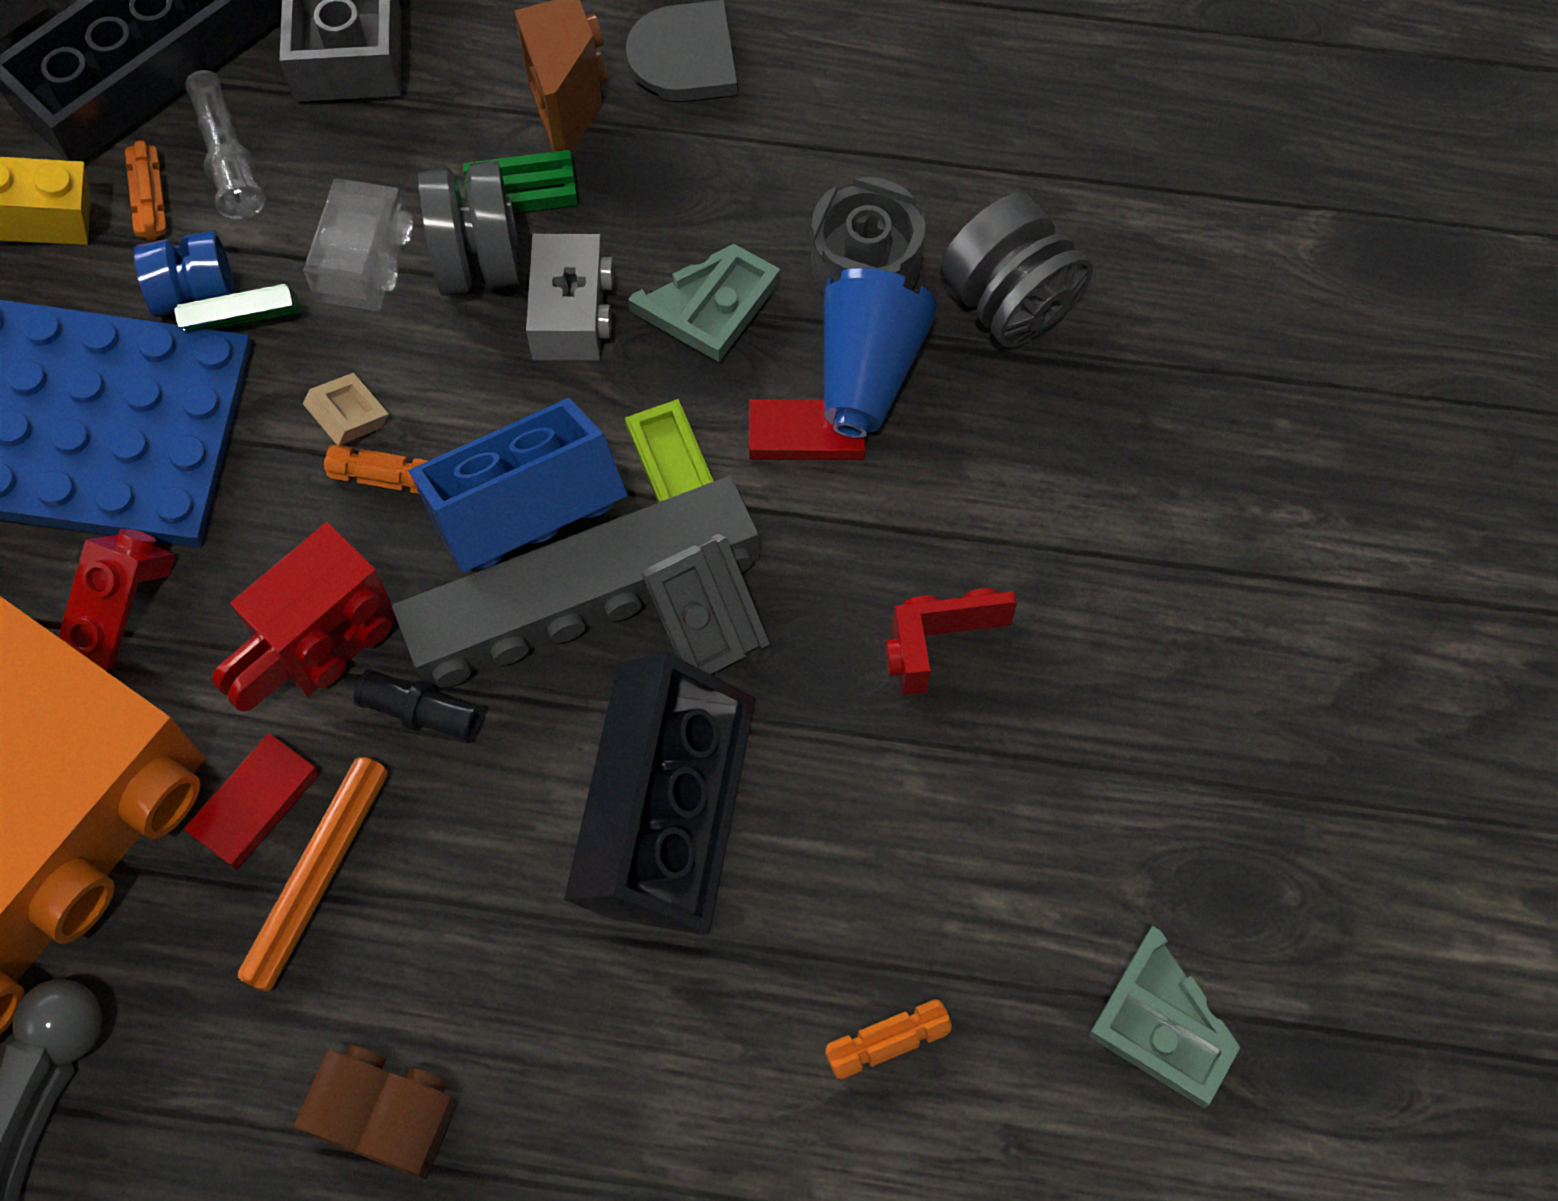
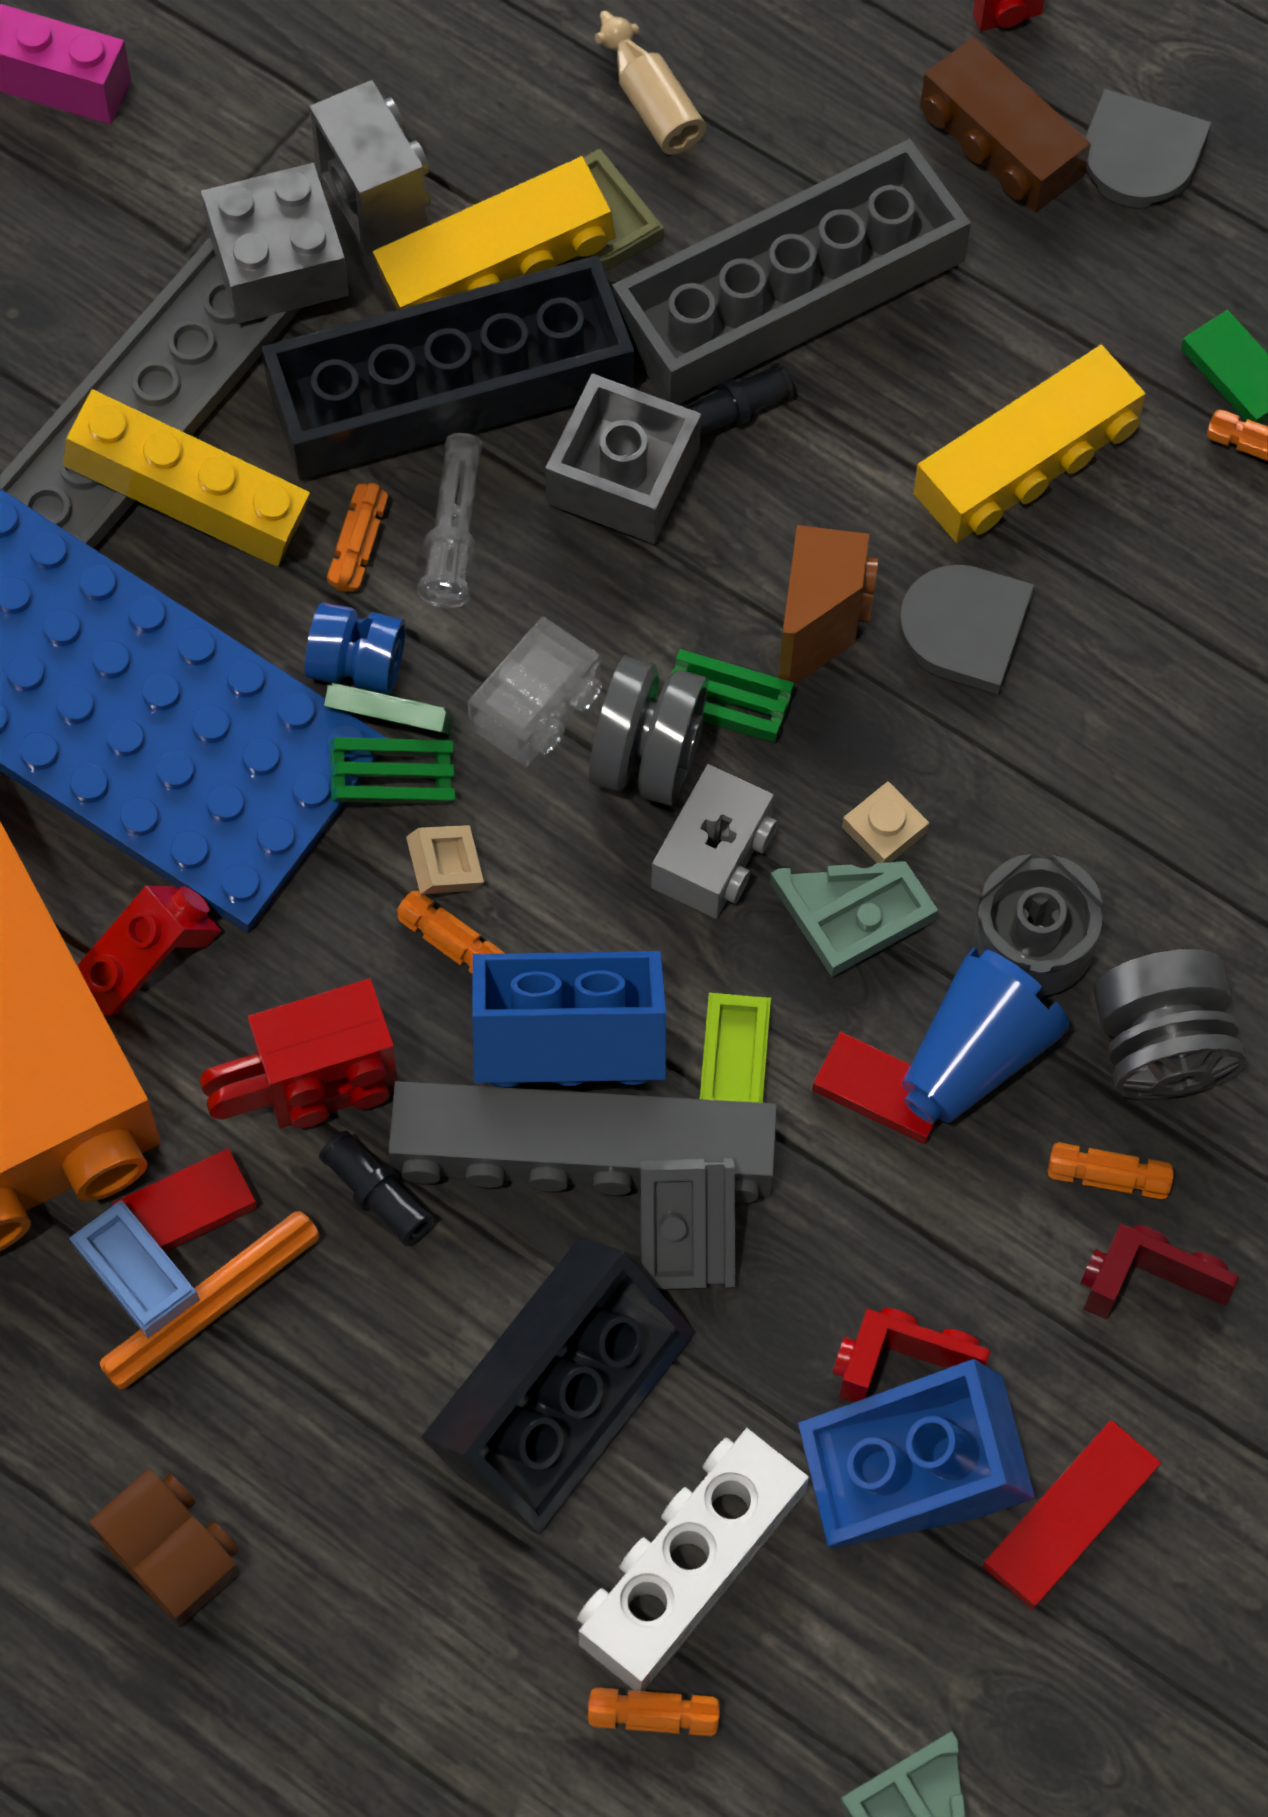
camera: 25 degrees right, 0 degrees up
none -> medium blue tile [69,1200,200,1339]
none -> green tile [330,737,455,804]
none -> white brick [577,1428,809,1691]
none -> blue slope [798,1359,1035,1548]
none -> tan plate [842,781,929,863]
none -> red tile [983,1420,1161,1611]
none -> orange axle [1048,1142,1174,1200]
none -> dark red bracket [1080,1223,1239,1320]

